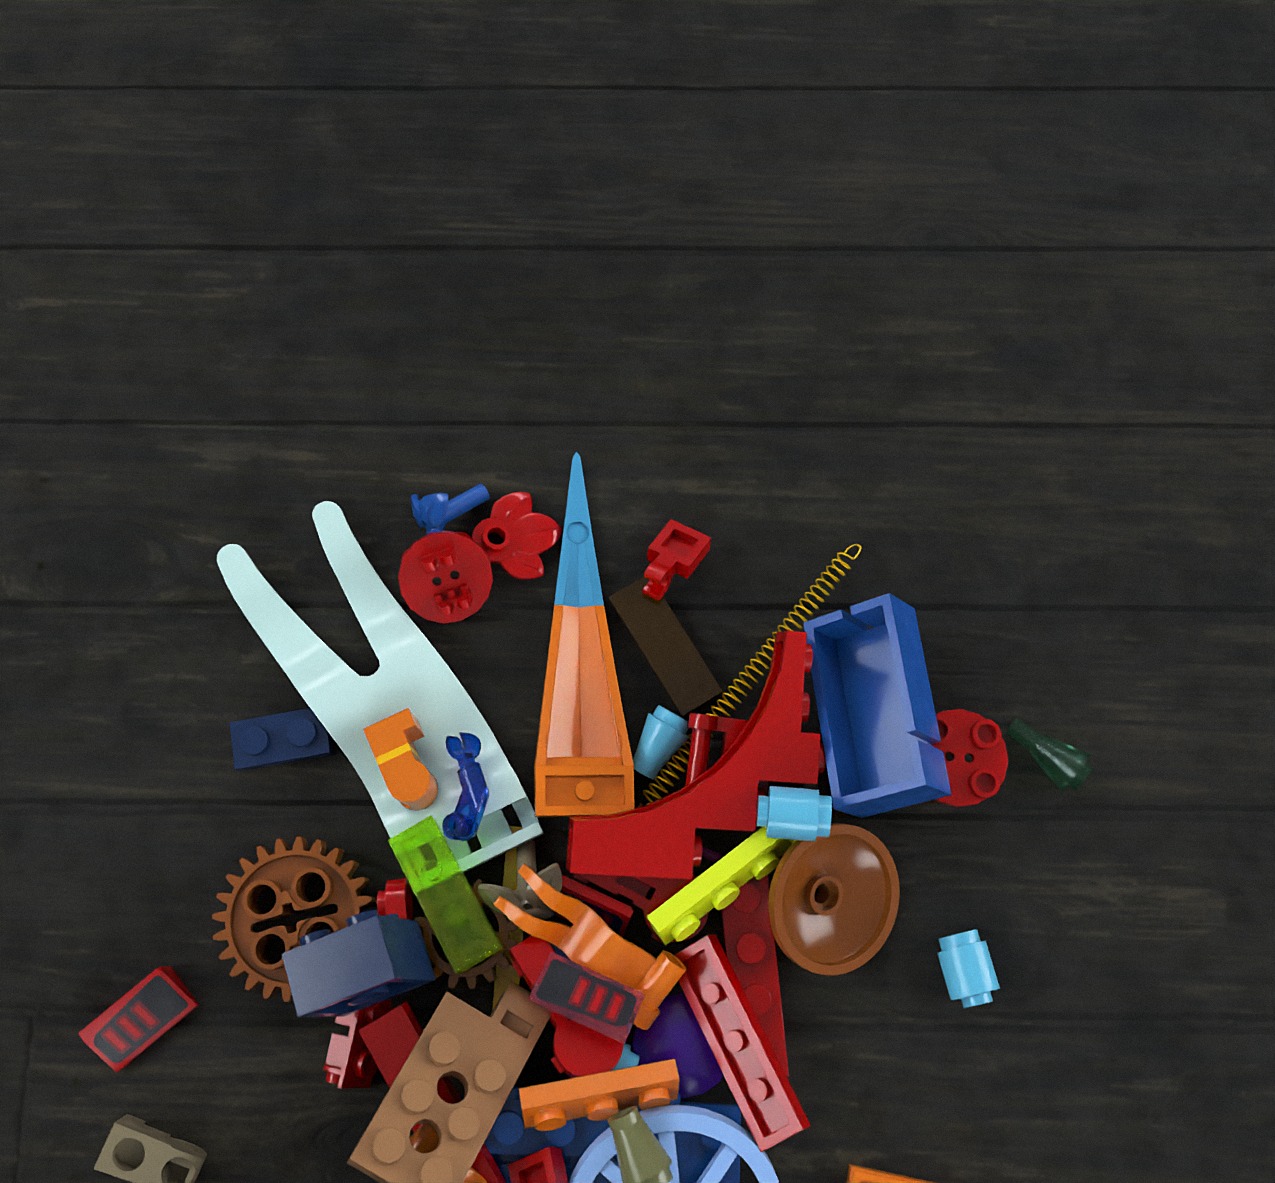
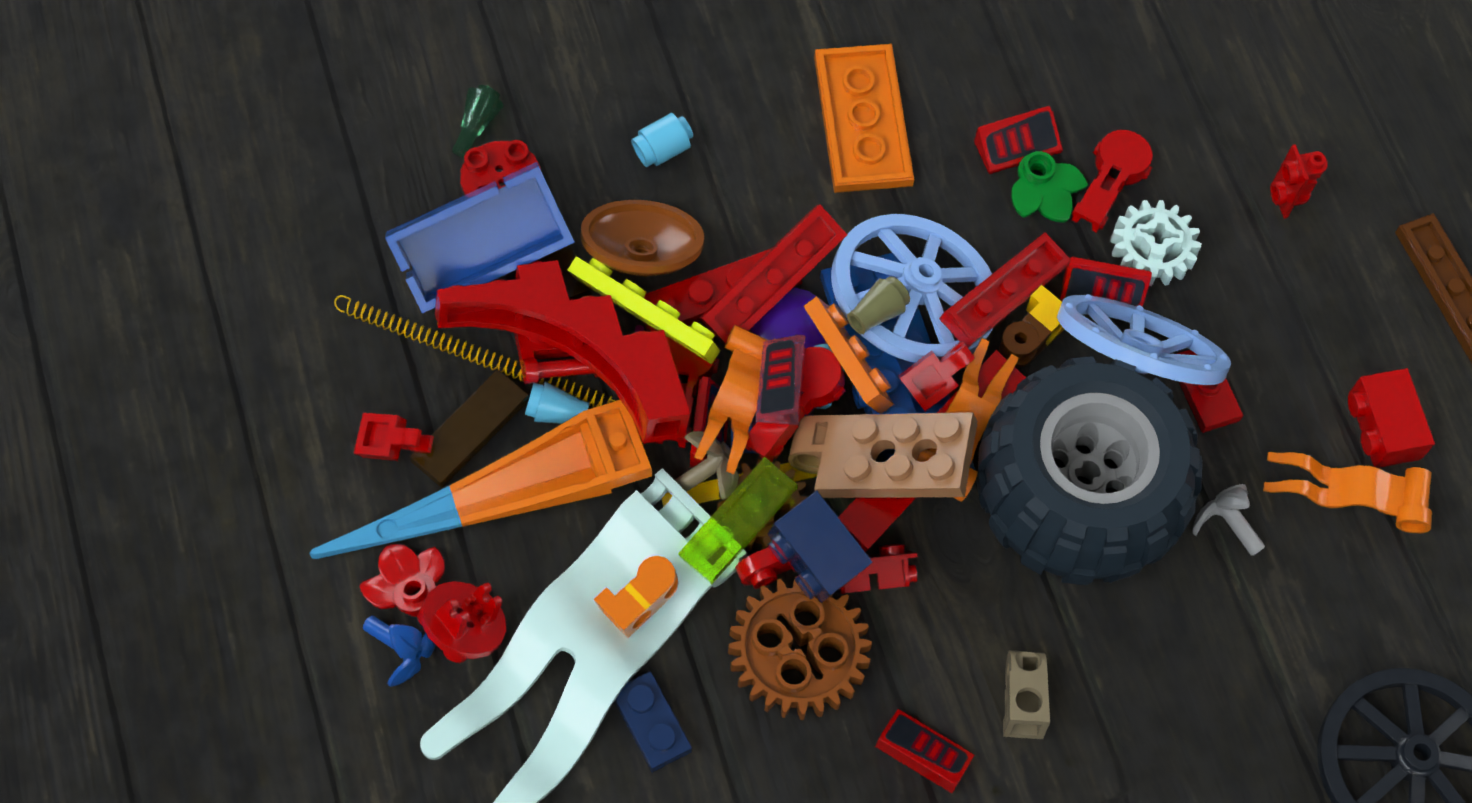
camera: 115 degrees left, 10 degrees down
clear blue arm [442,732,490,841] -> none
medium azure brick [757,786,832,842] -> none

